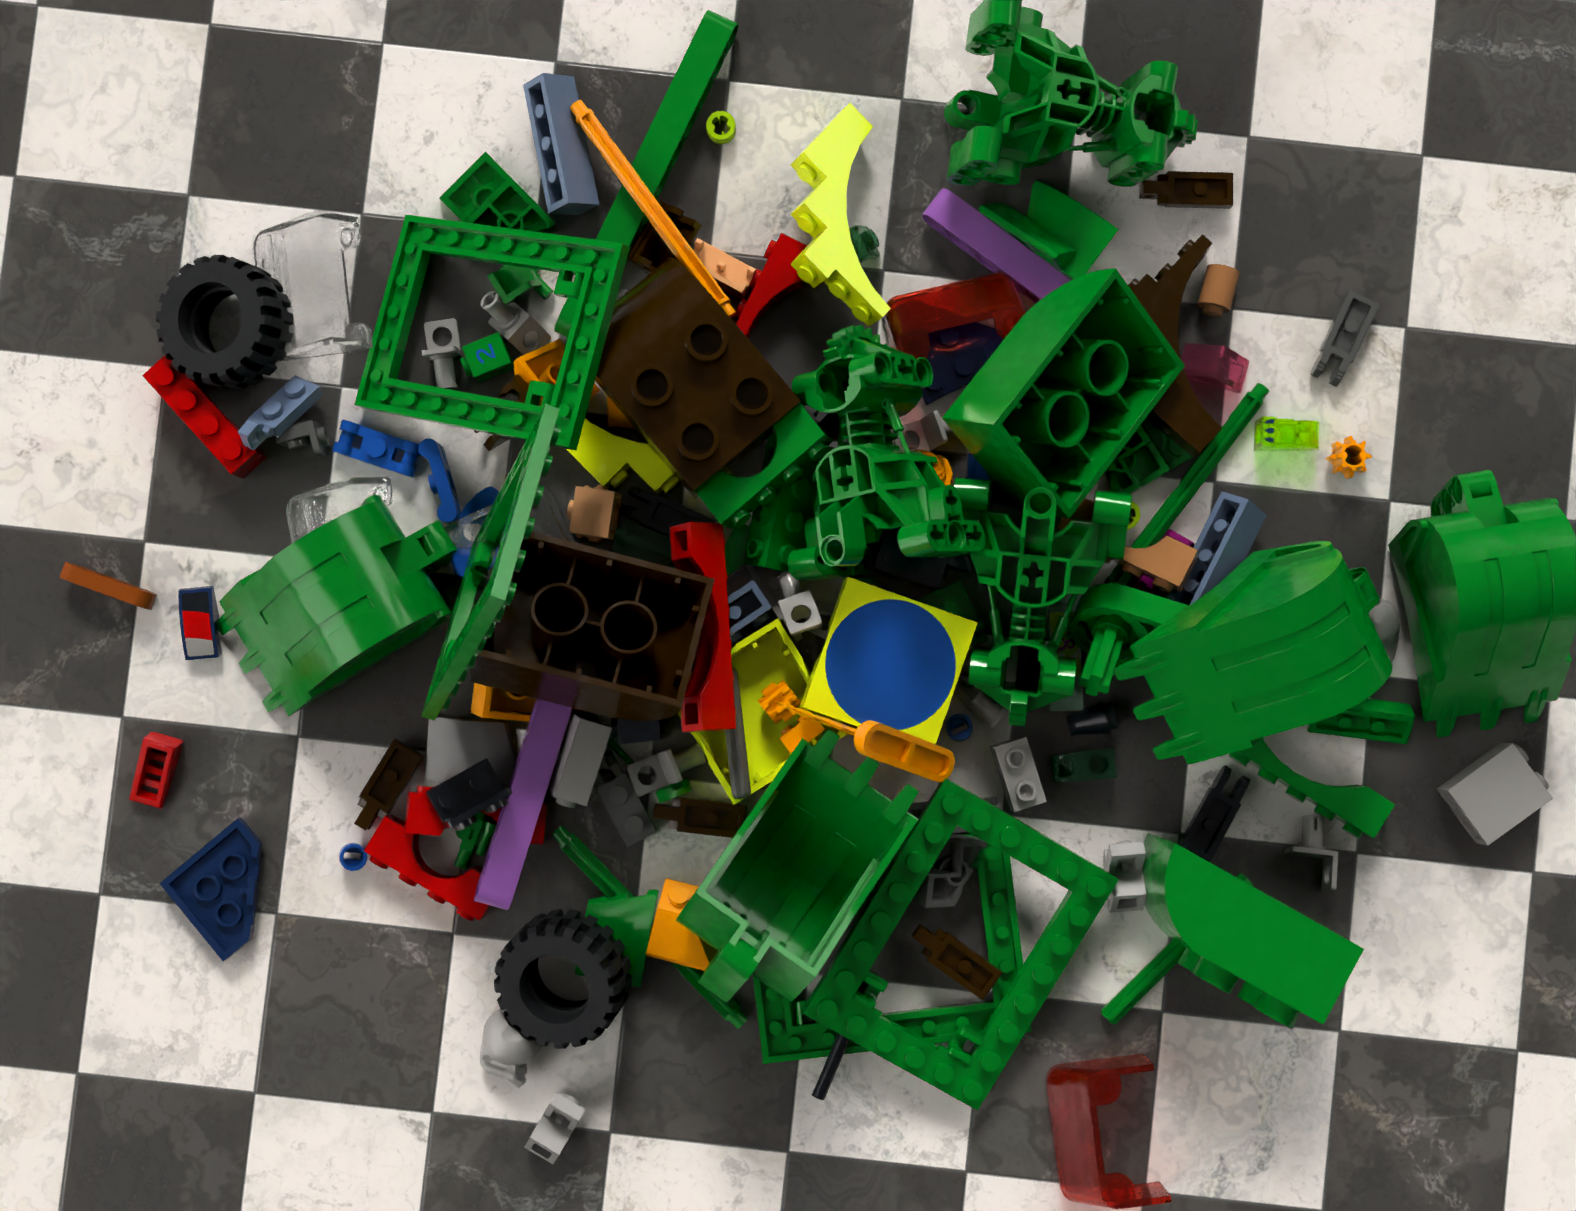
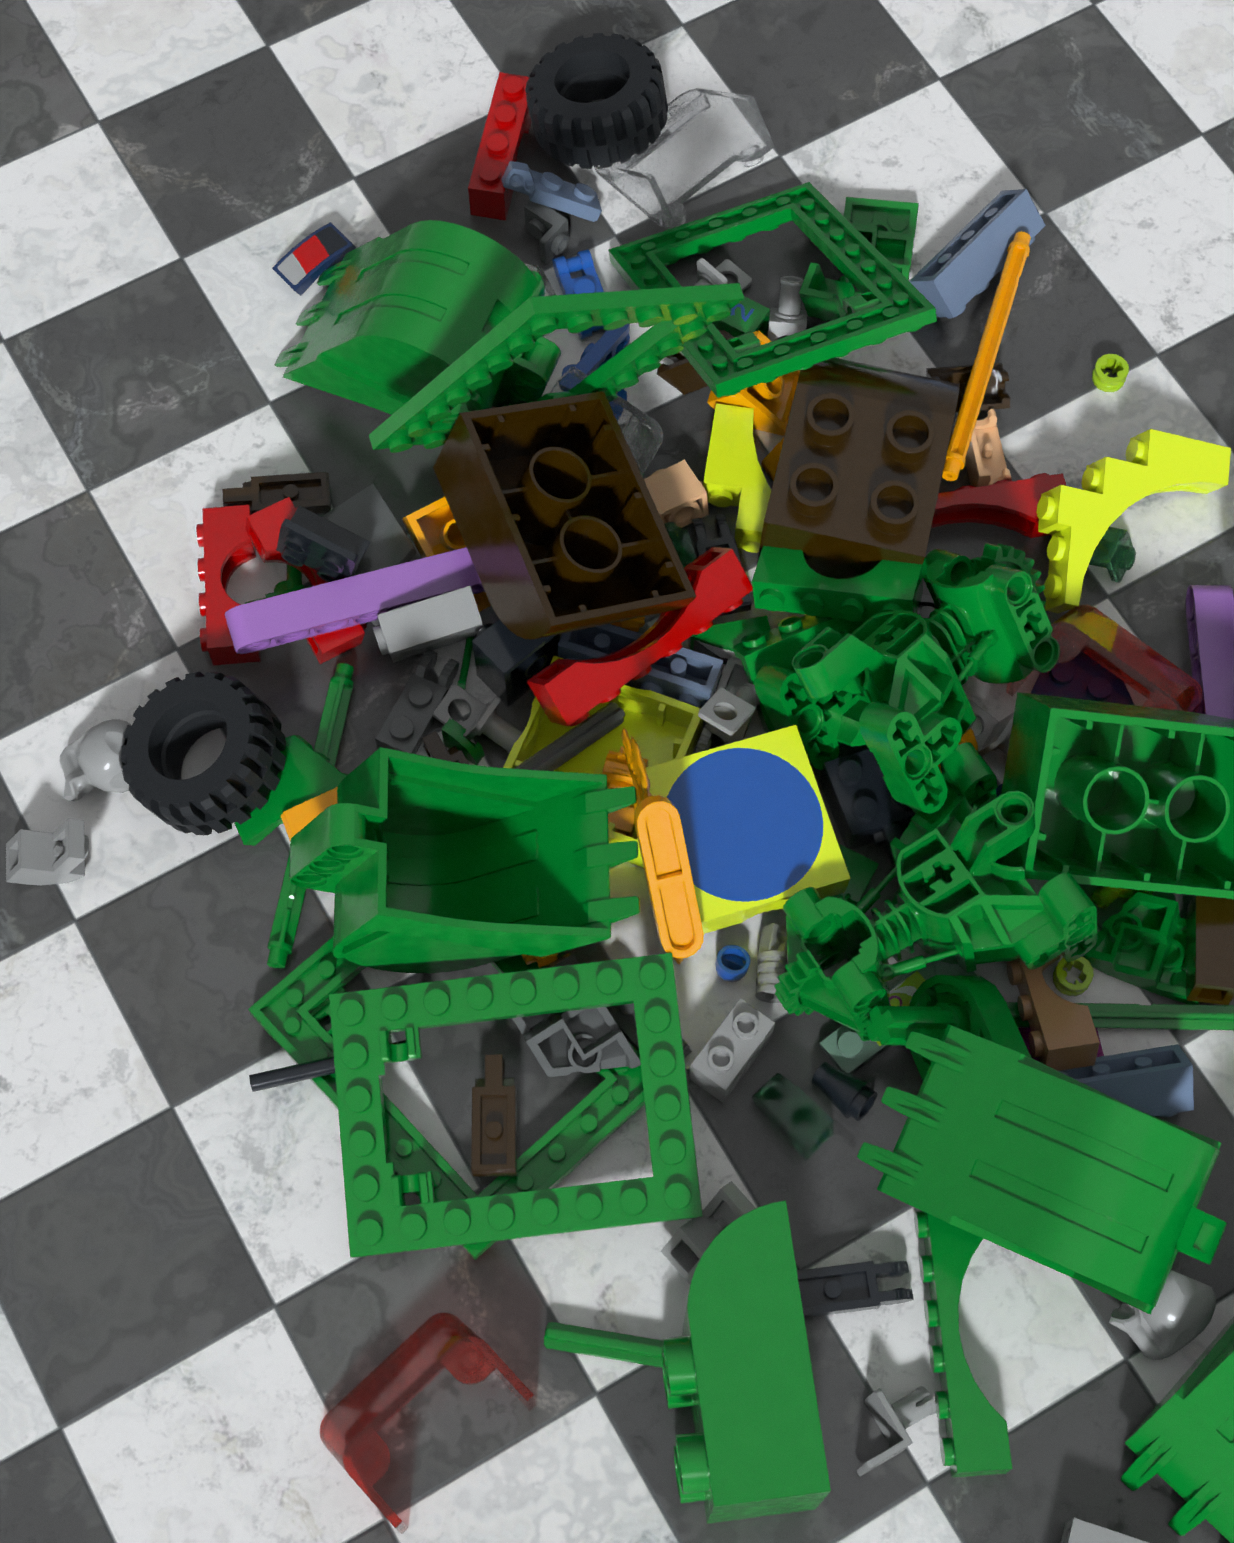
camera: 55 degrees right, 20 degrees down
dark orange beam [59,561,157,610] -> none
red slope [129,732,183,809] -> none
dark blue plate [159,817,263,961] -> none
blue hinge [339,843,367,871] -> none
green beam [554,10,739,338] -> none
green slope [1307,698,1416,744] -> none

